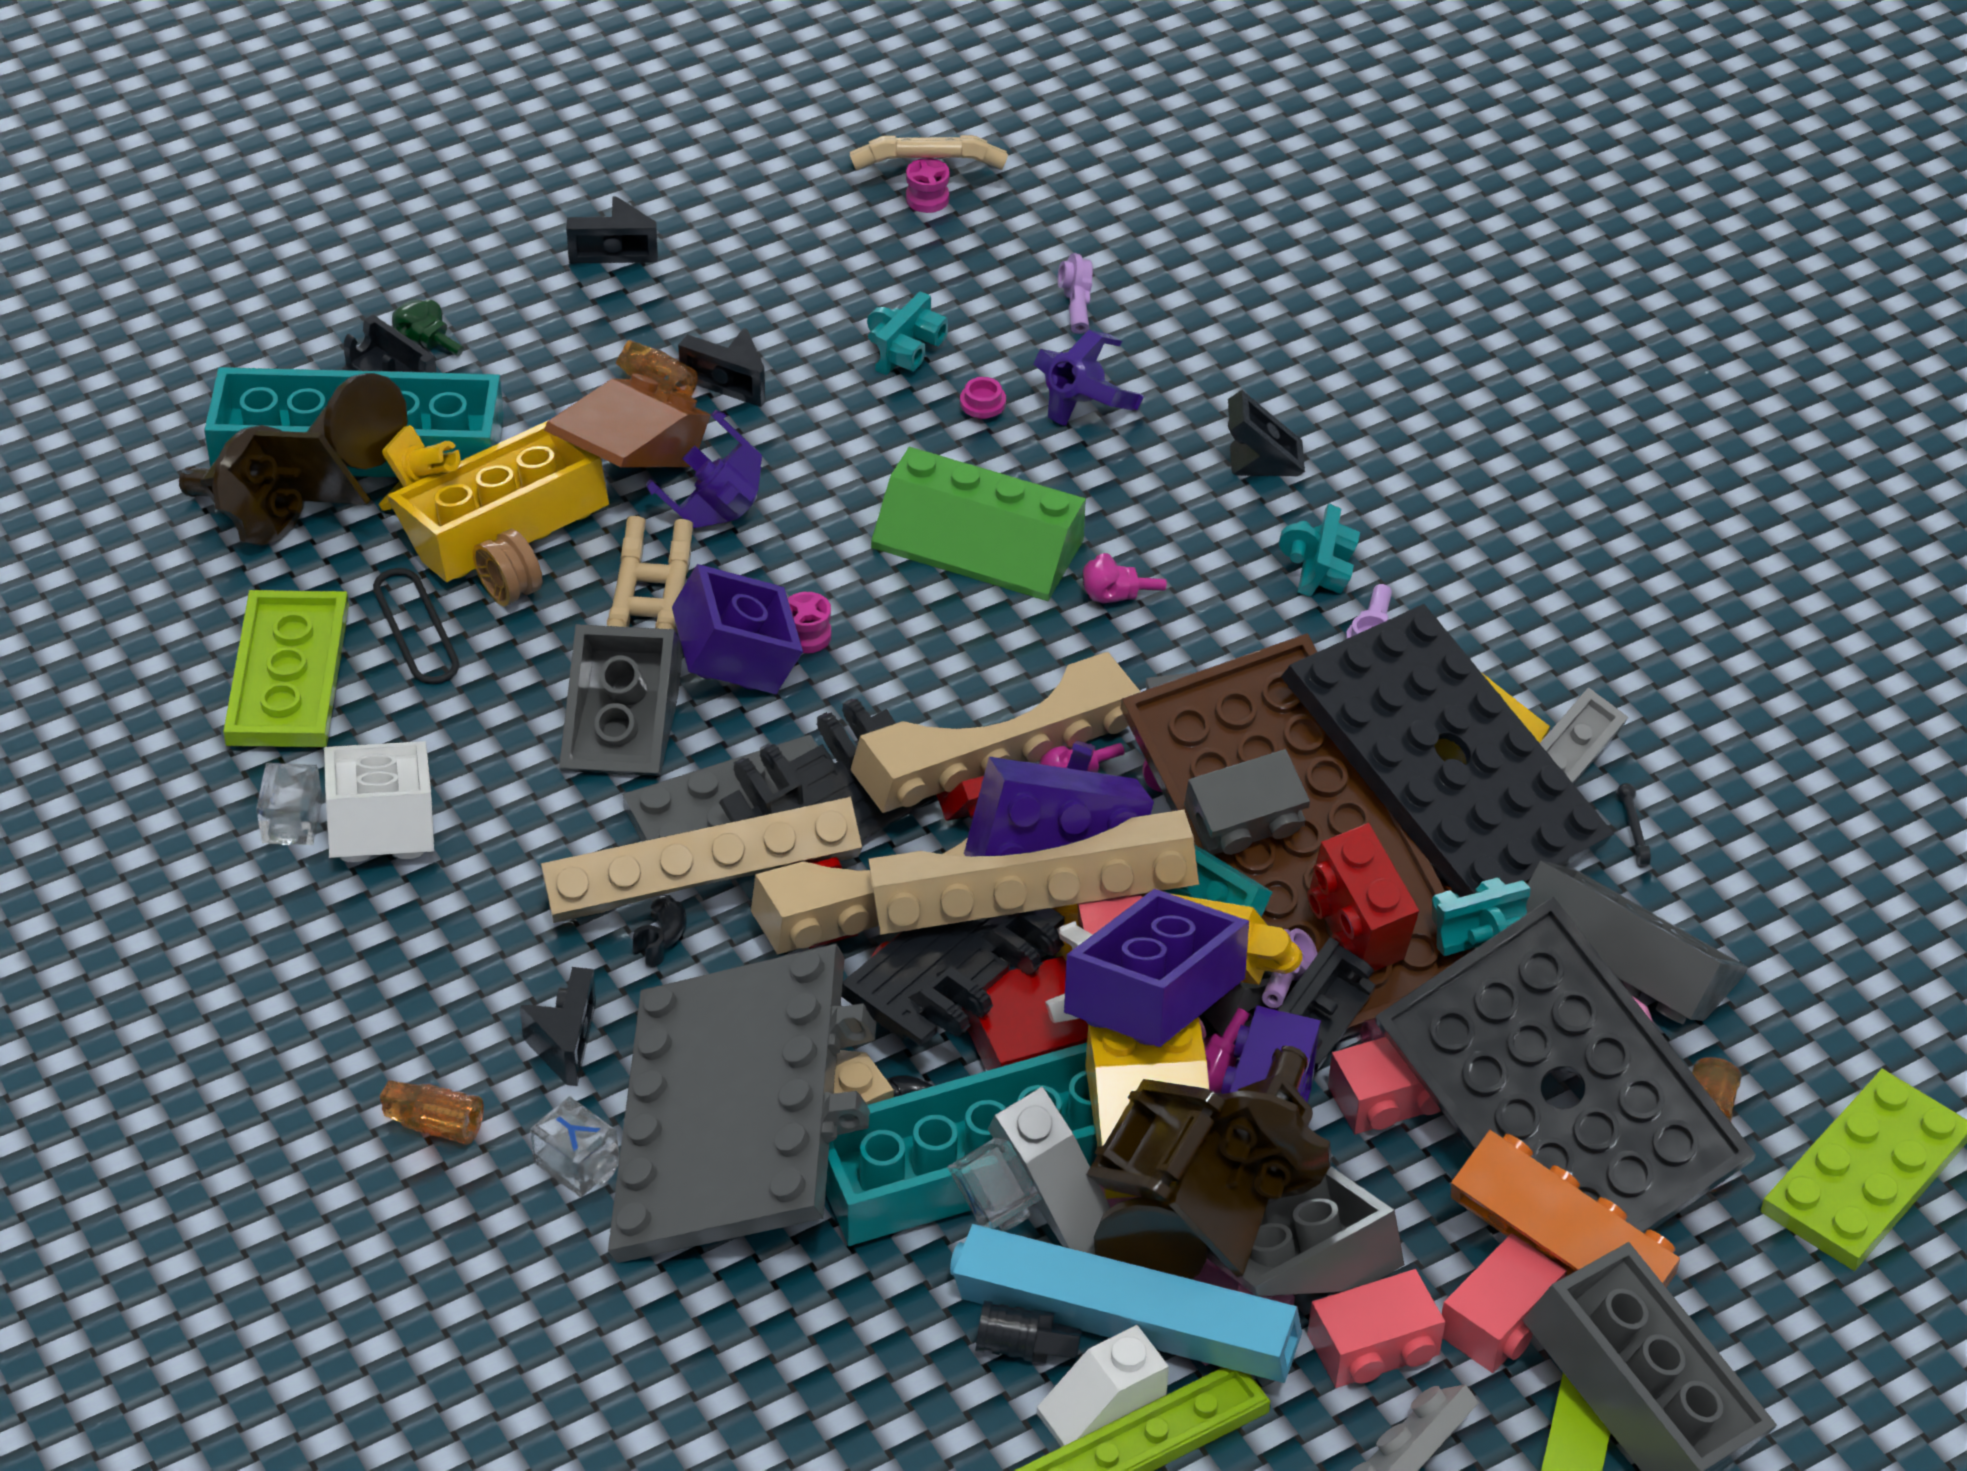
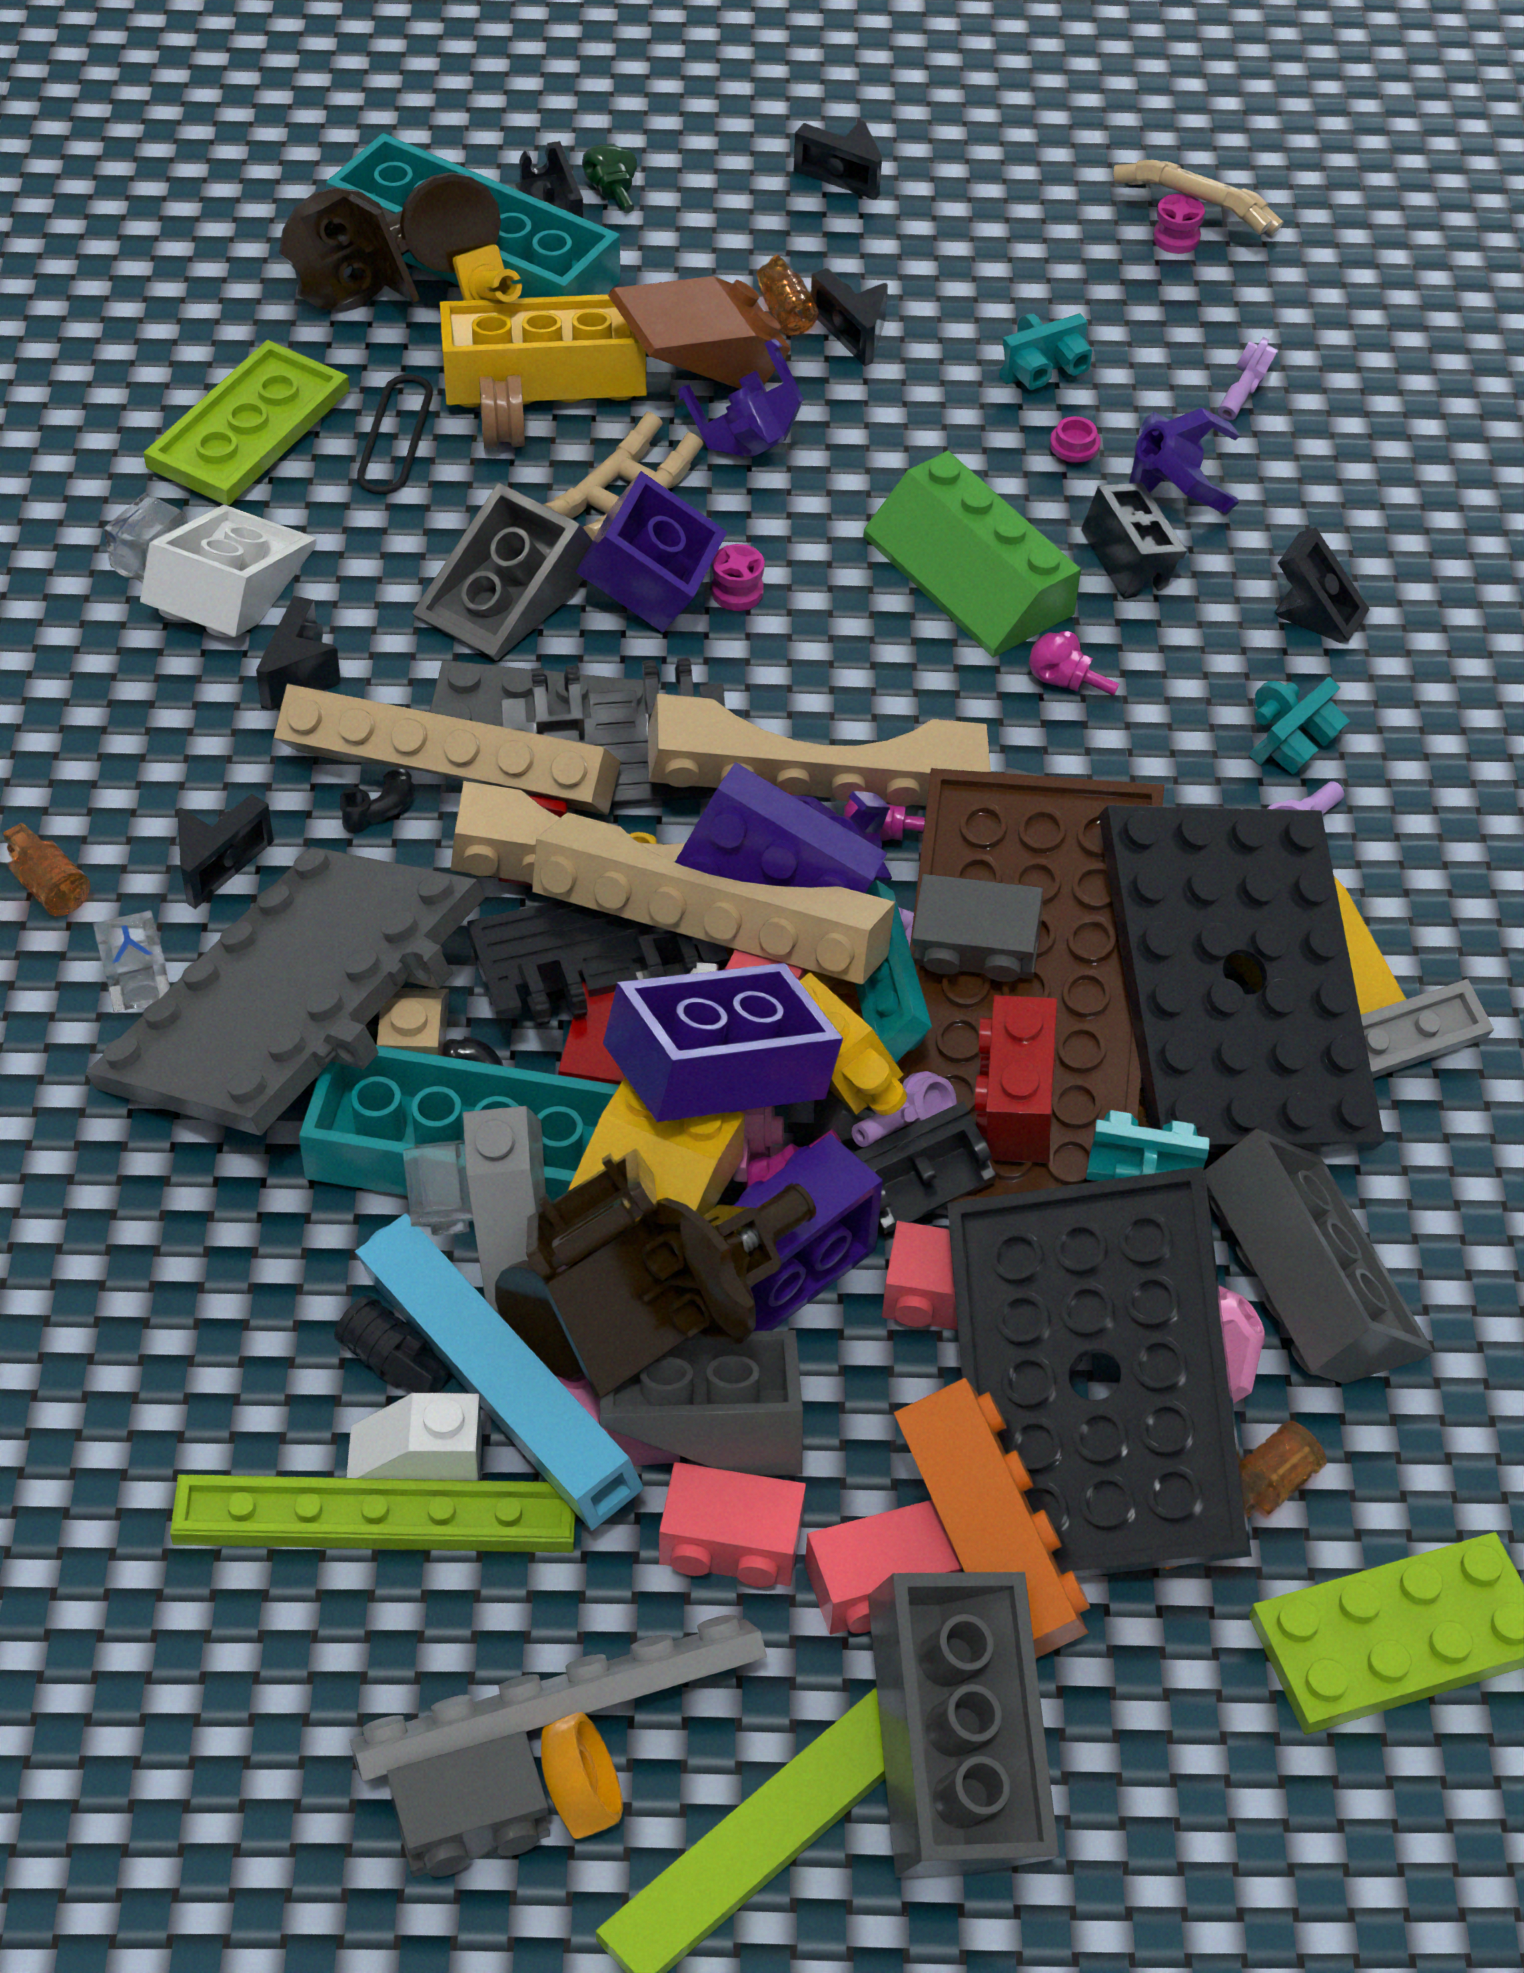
camera: 30 degrees right, 5 degrees up
black hinge [1616,783,1651,866] -> none
none -> black slope [256,596,341,710]
none -> black hinge [1081,483,1187,598]

